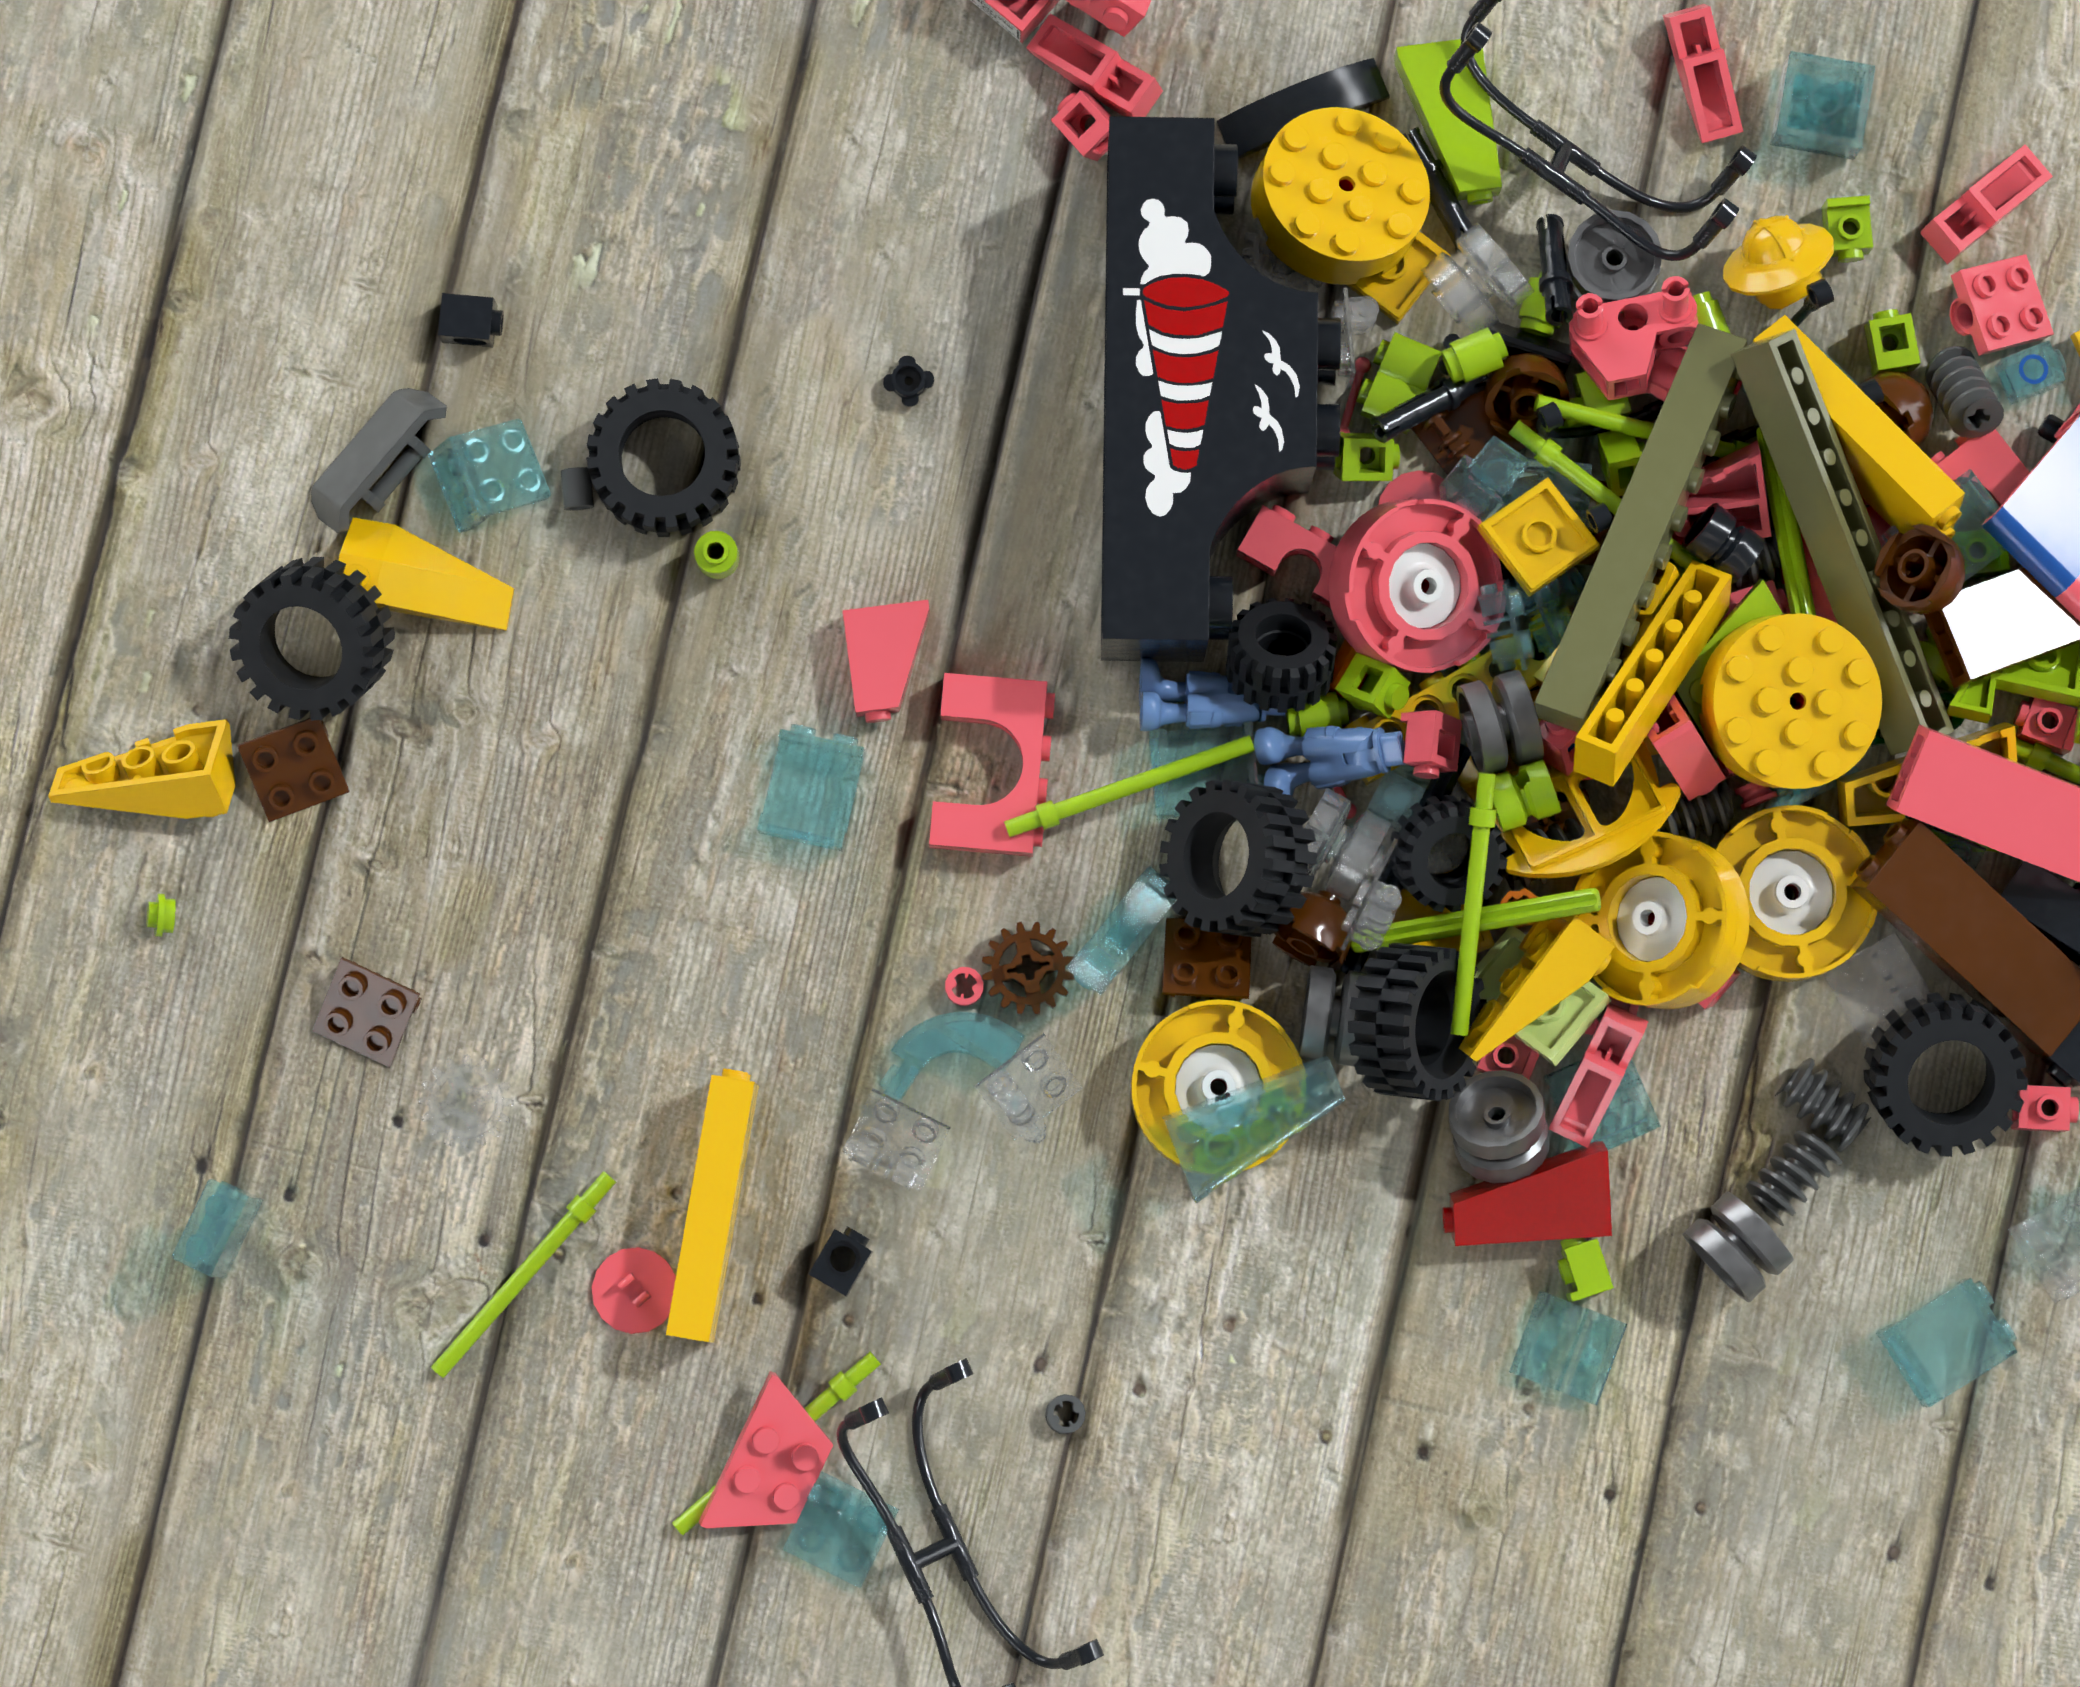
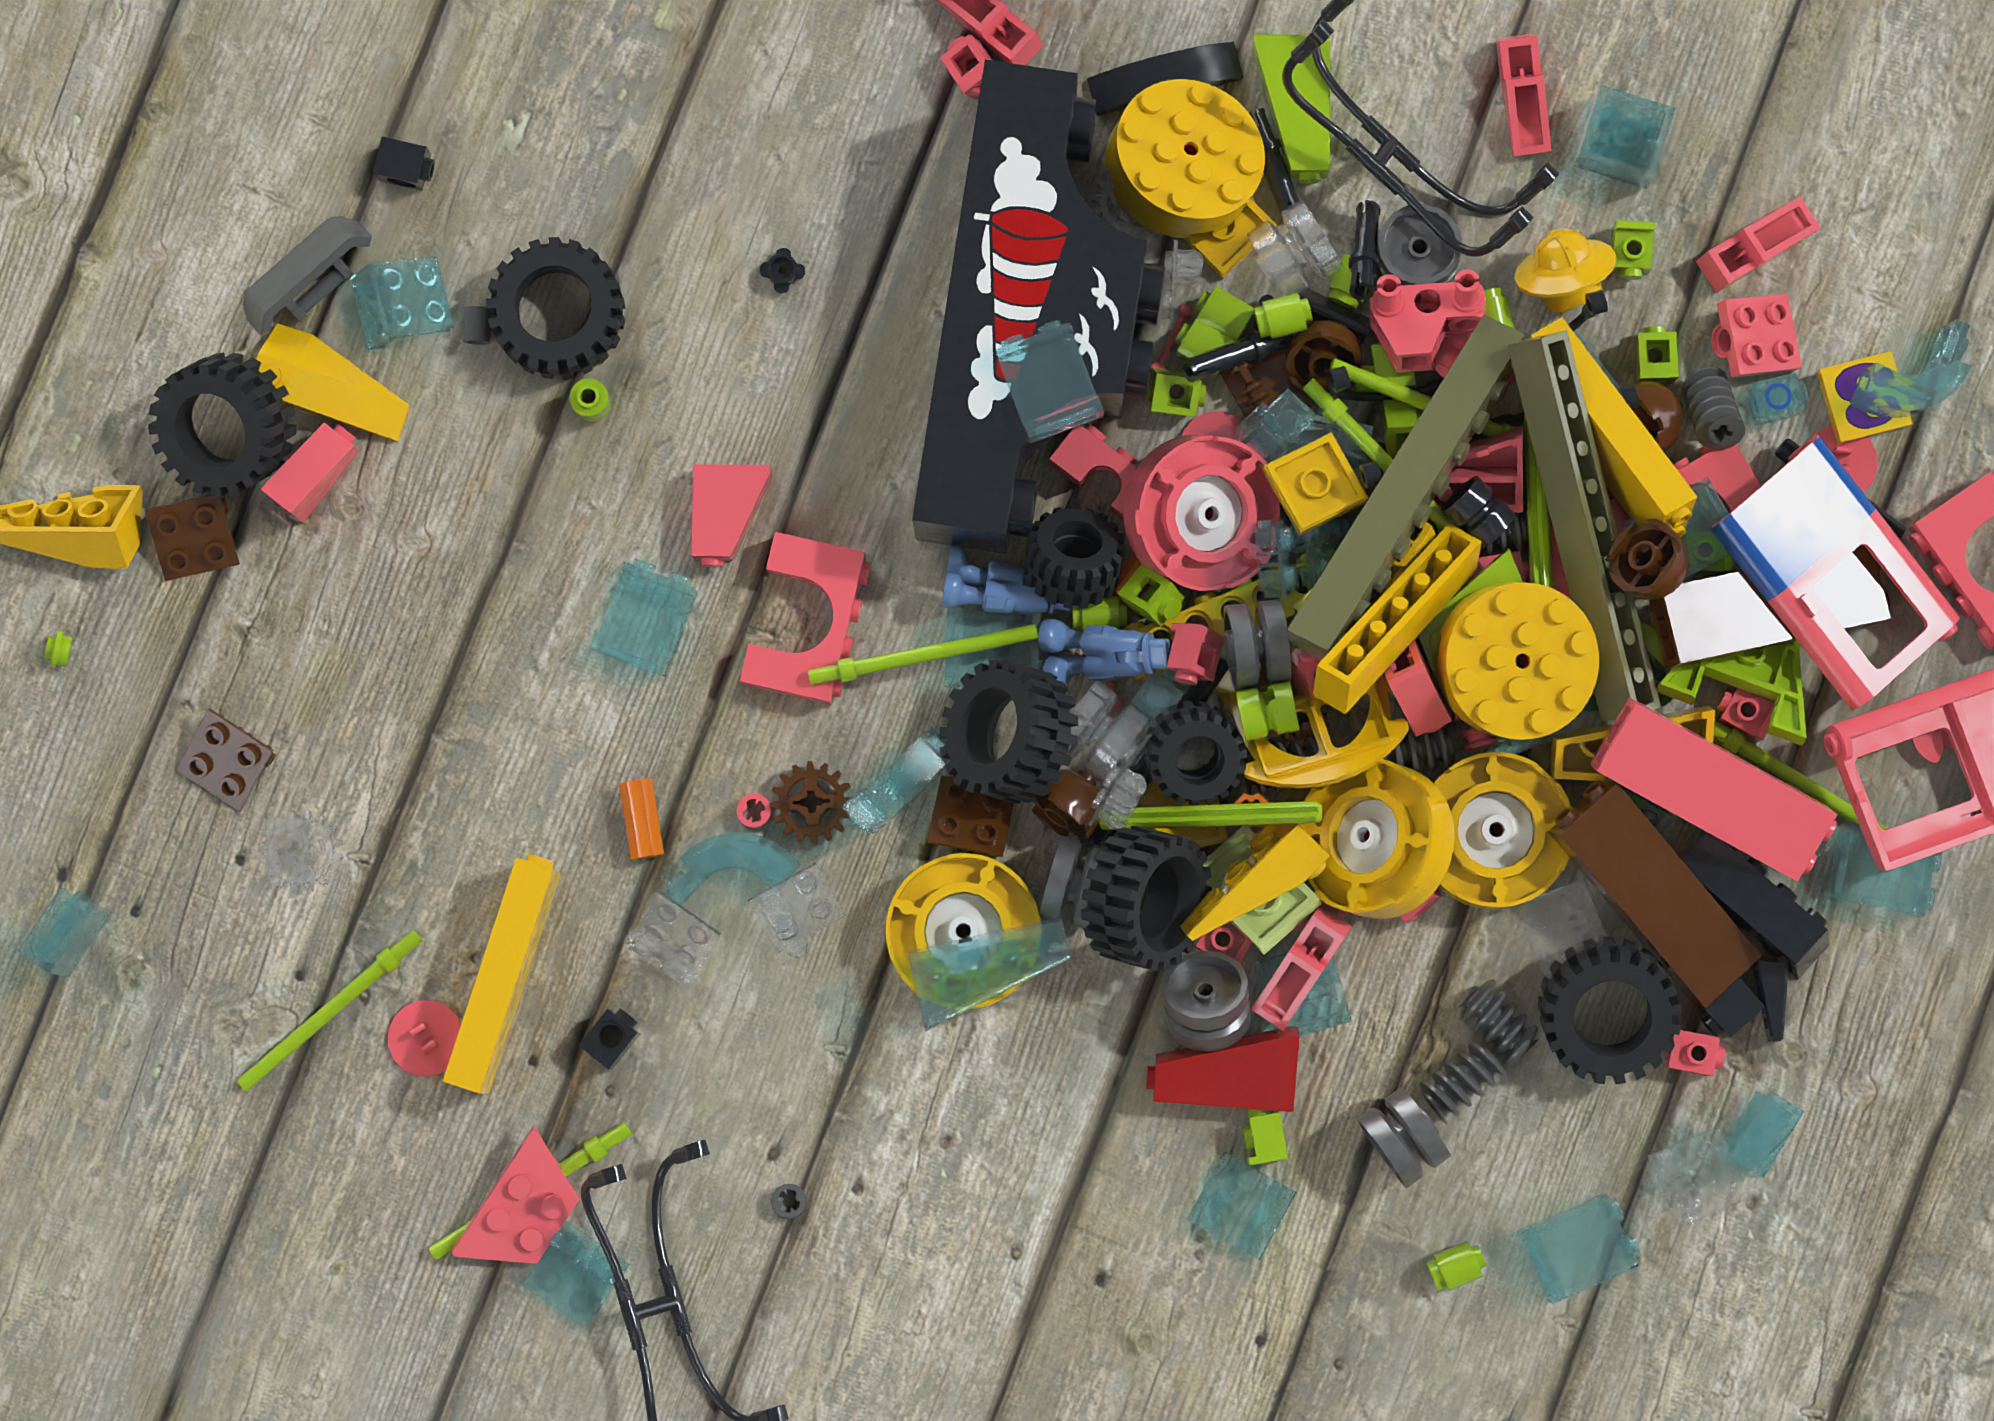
camera: 15 degrees right, 0 degrees up
lime bar [1451,772,1497,1036] -> none
none -> coral slope [261,423,360,523]
none -> orange axle [619,778,664,861]
none -> clear light blue panel [996,320,1104,444]
none -> lime brick [1426,1241,1487,1291]

